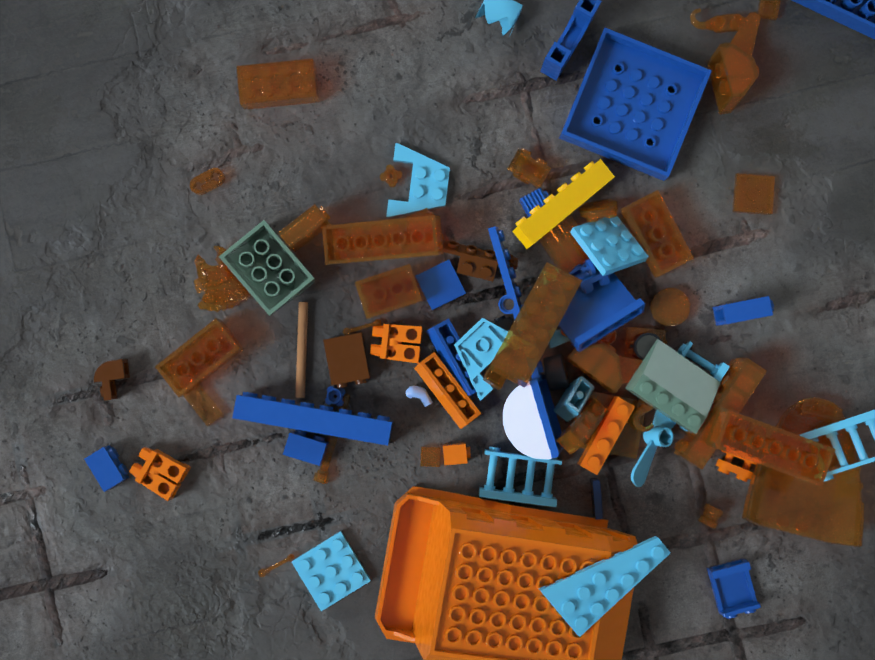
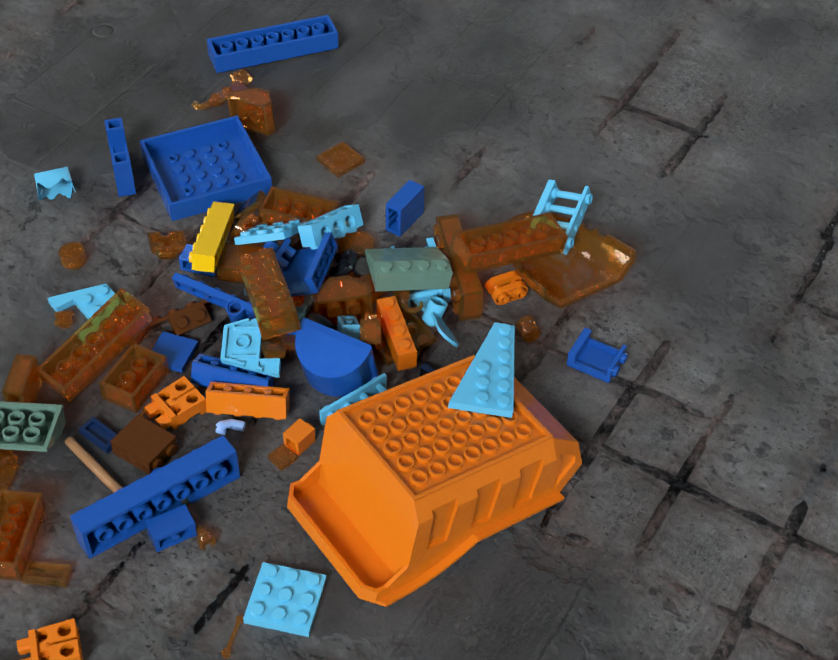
camera: 50 degrees left, 40 degrees down
none -> clear orange wheel [58,242,87,270]
none -> dark blue tile [79,417,117,454]
none -> clear orange tile [235,190,265,221]
none -> medium azure brick [298,204,363,250]
none -> black tile [329,249,357,283]

